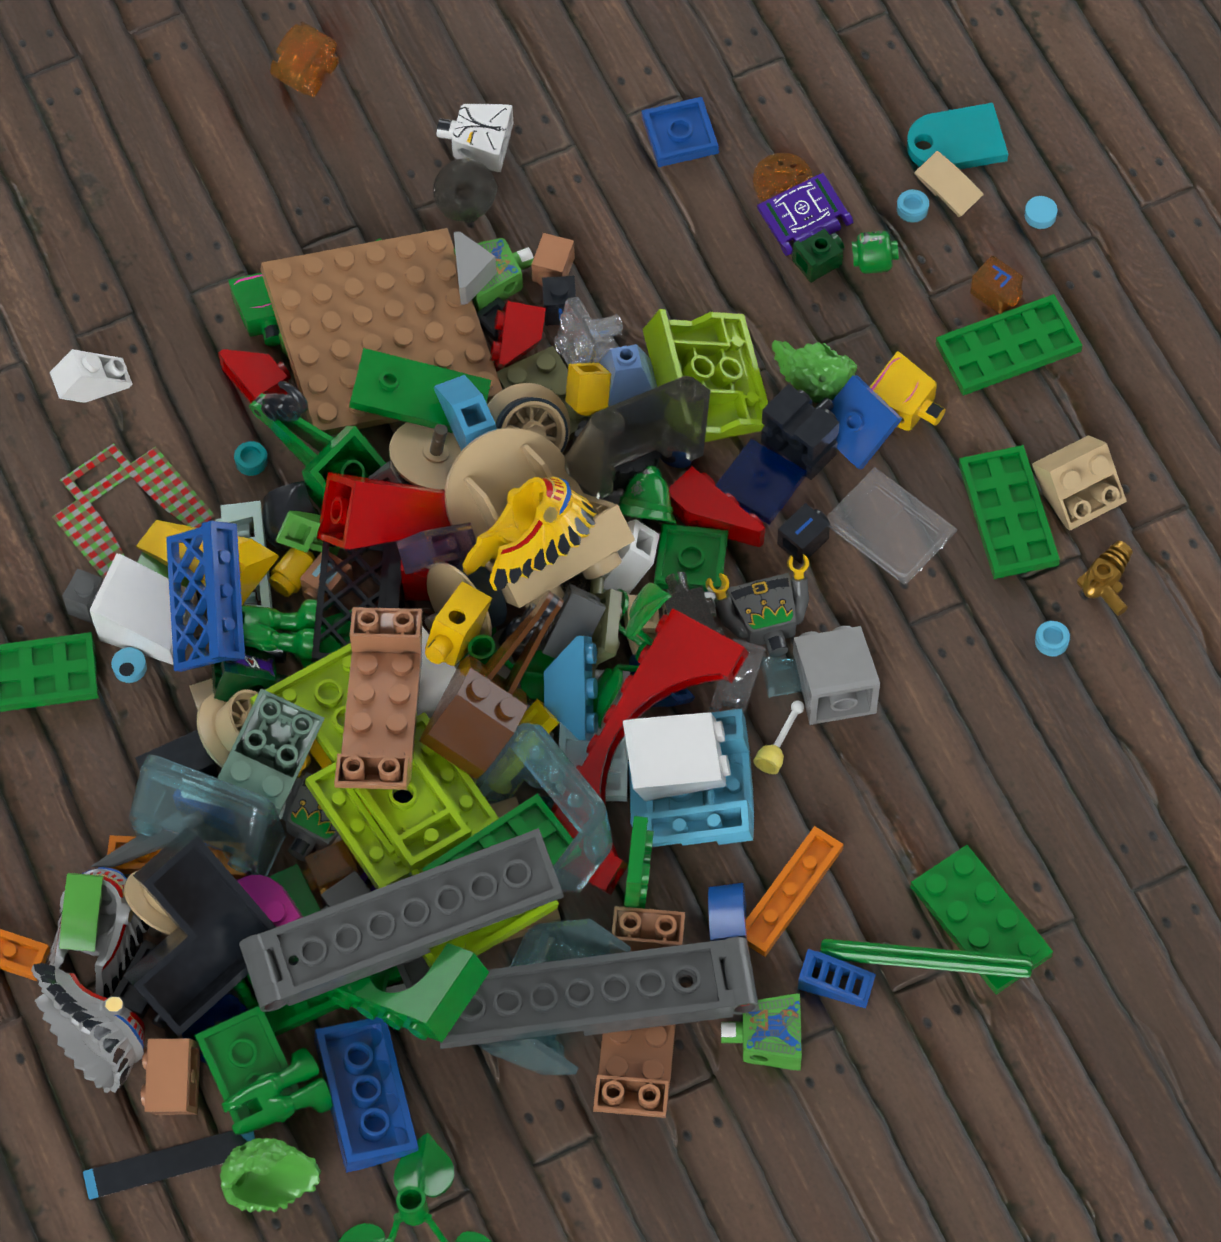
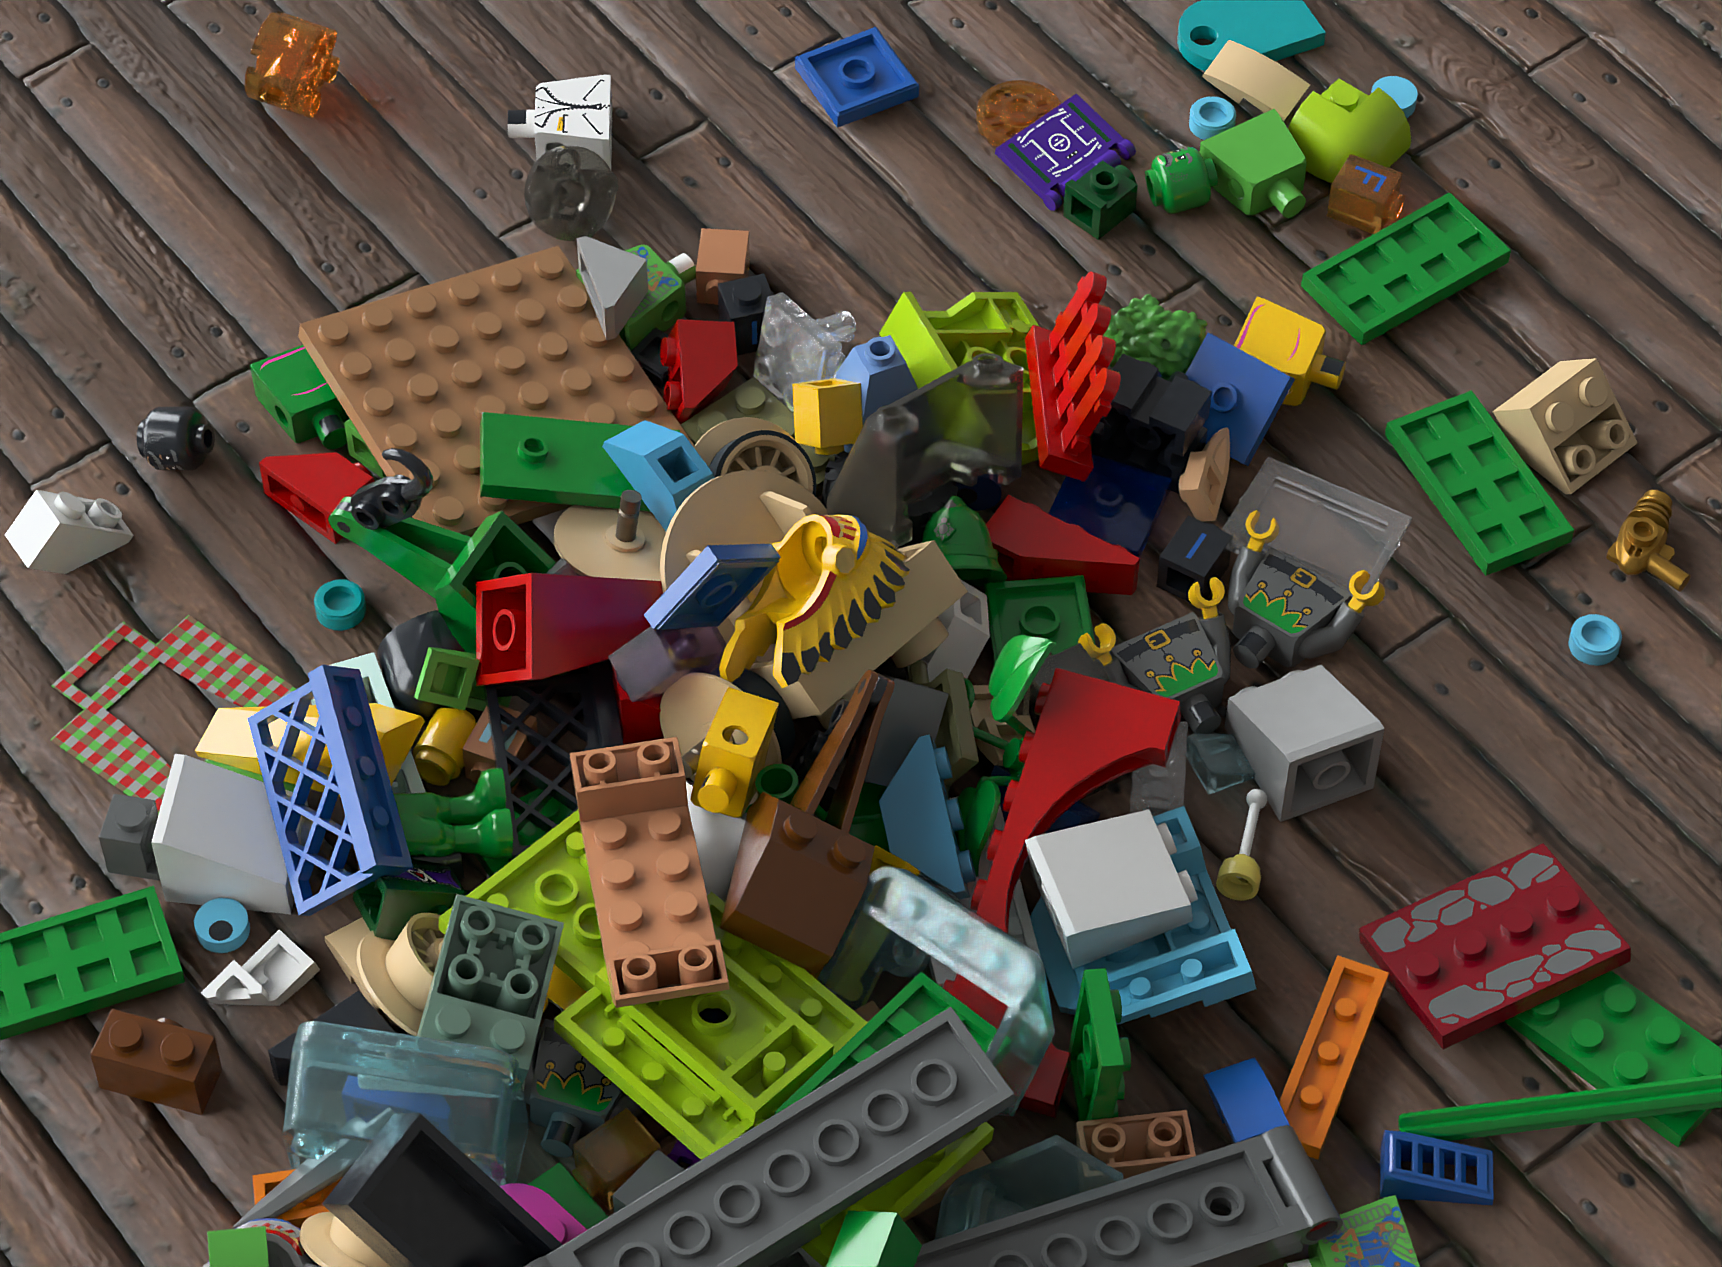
camera: 15 degrees left, 10 degrees down
none -> reddish brown brick [90,1009,222,1115]
none -> black head [137,407,215,471]
none -> white slope [201,930,320,1006]
none -> blue plate [644,544,781,630]
none -> red fence [1025,271,1121,482]
none -> light nougat plate [1179,427,1230,522]
none -> bright green torso [1200,109,1307,218]
none -> dark grey torso [1228,510,1385,668]
none -> lime brick [1288,78,1411,184]
none -> dark red plate [1359,843,1631,1050]

